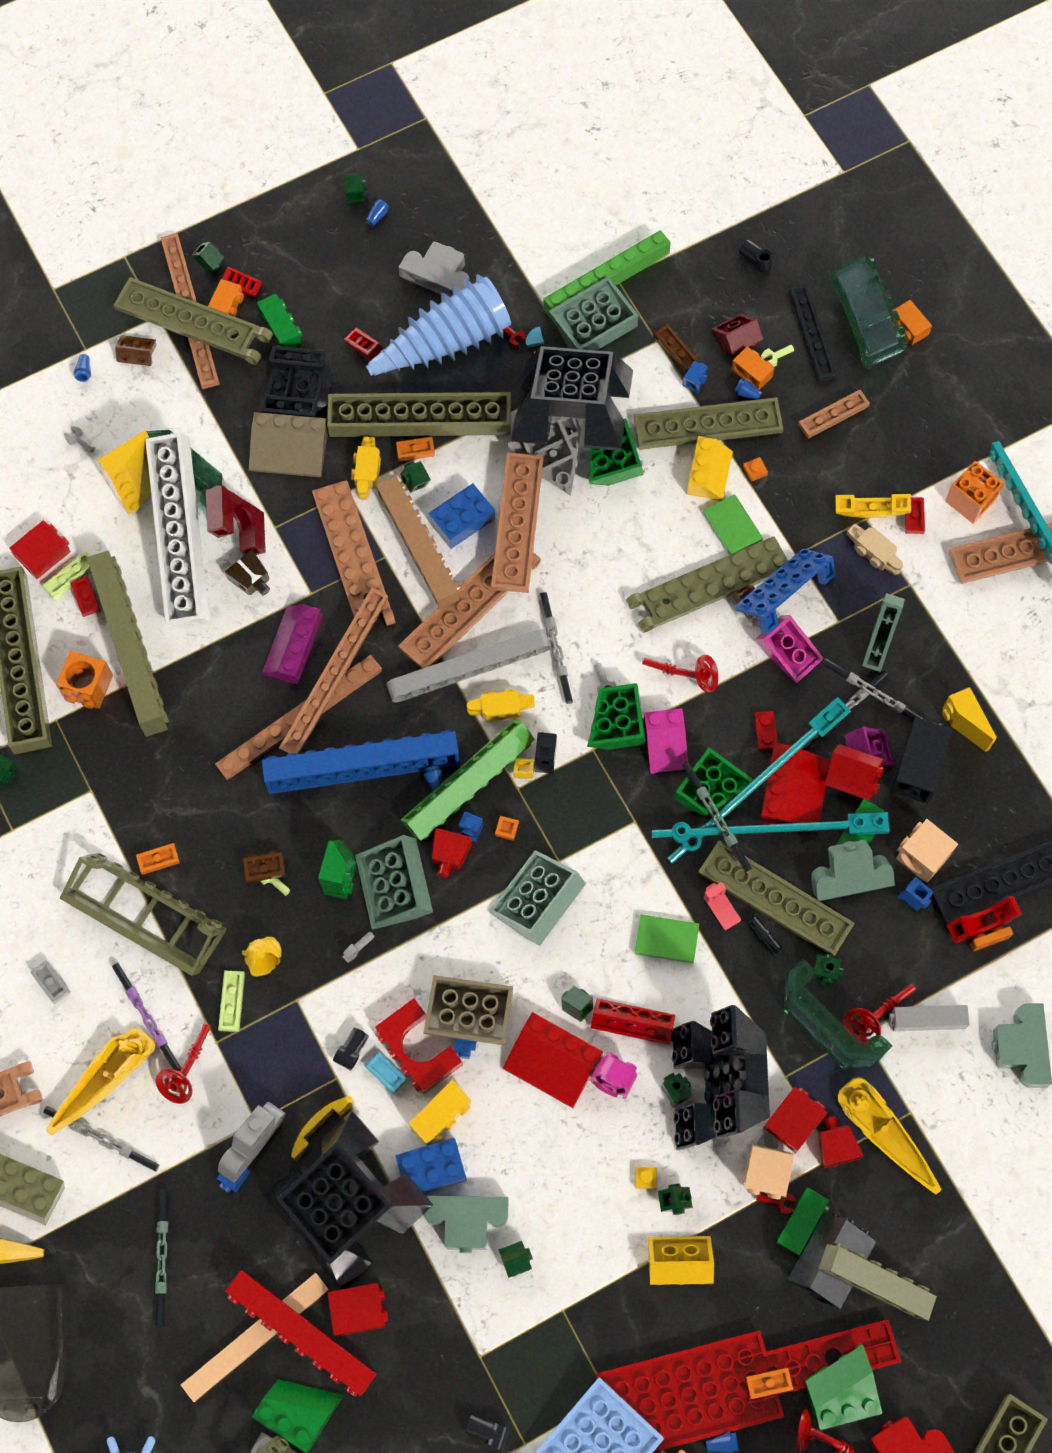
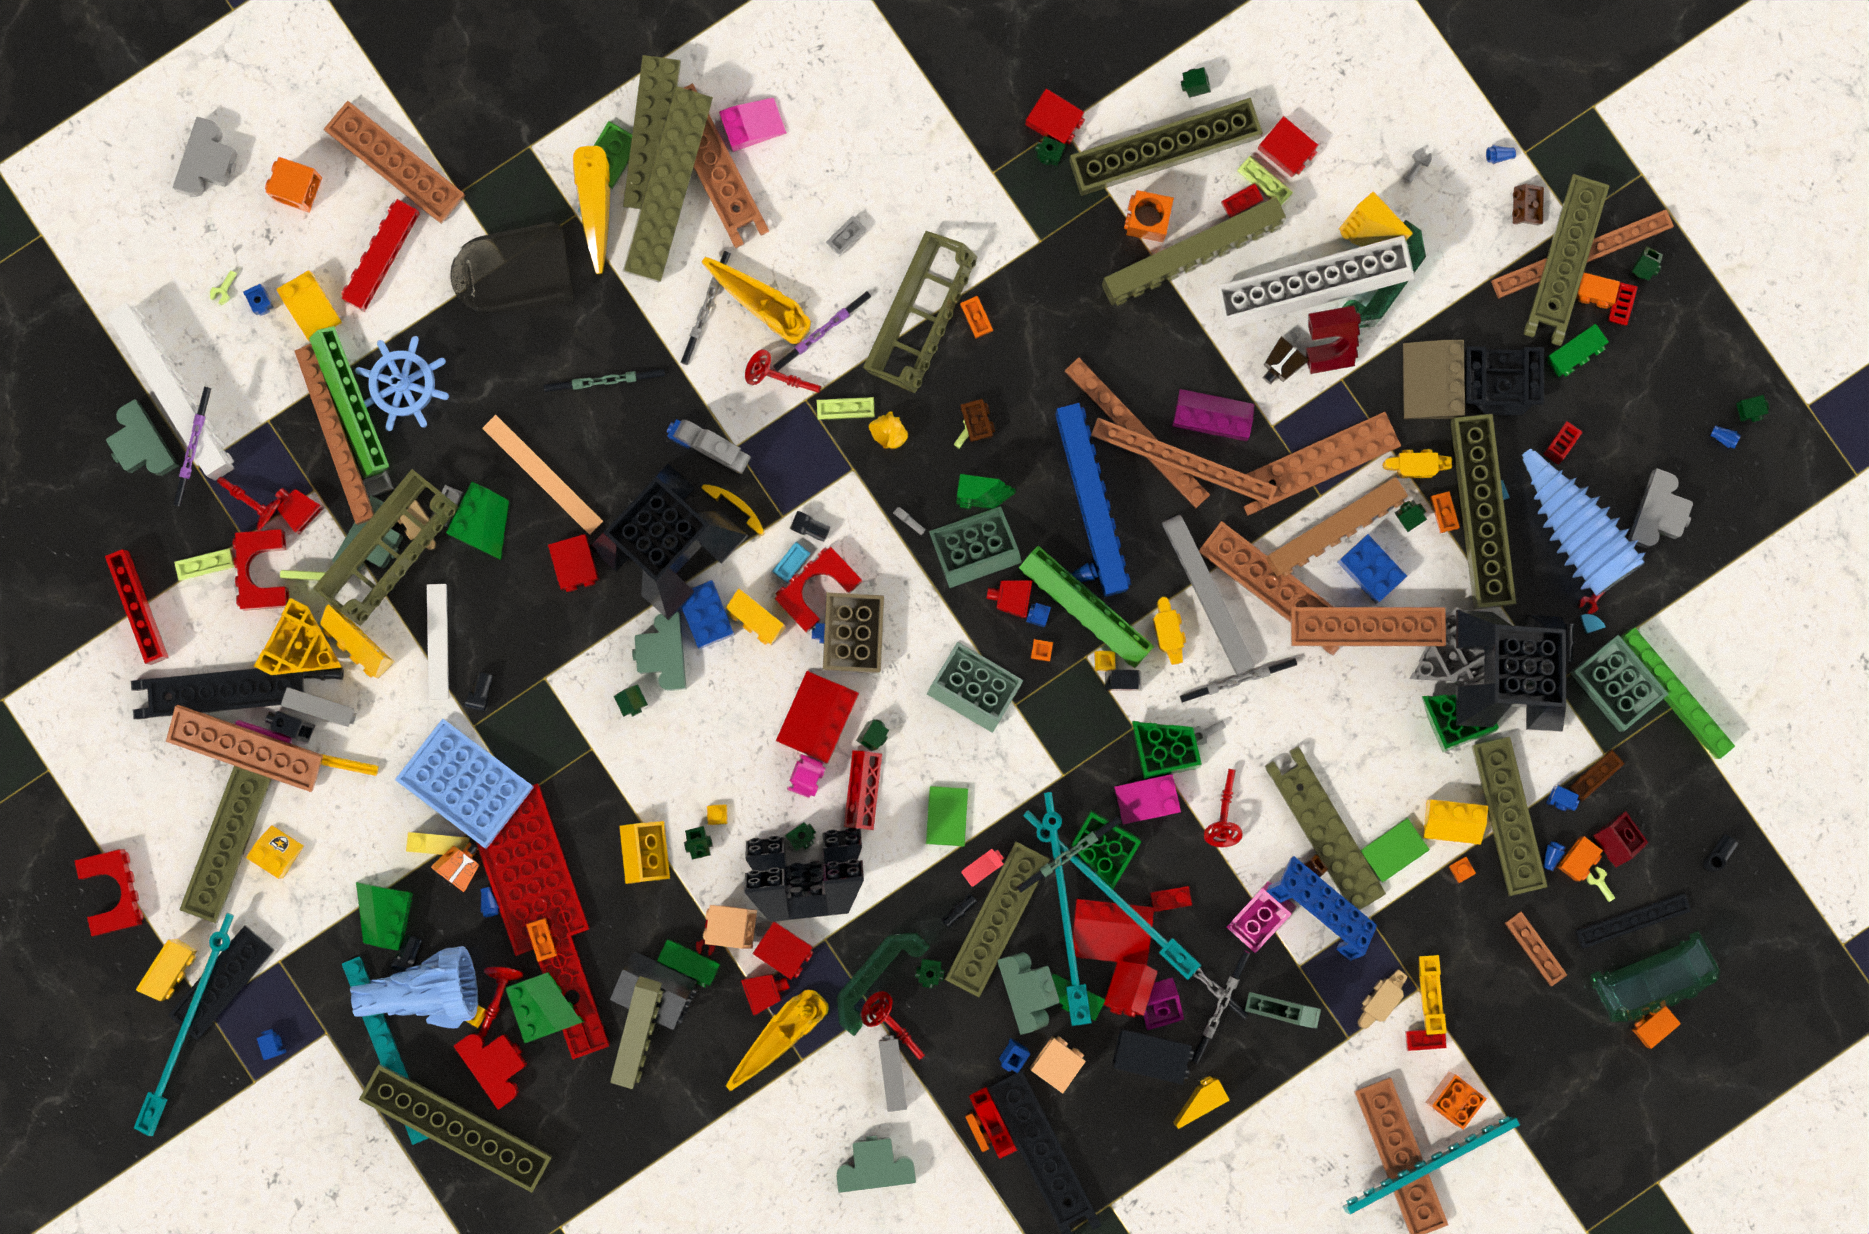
camera: 80 degrees right, 15 degrees up
red brick [225,1270,377,1397] -> none

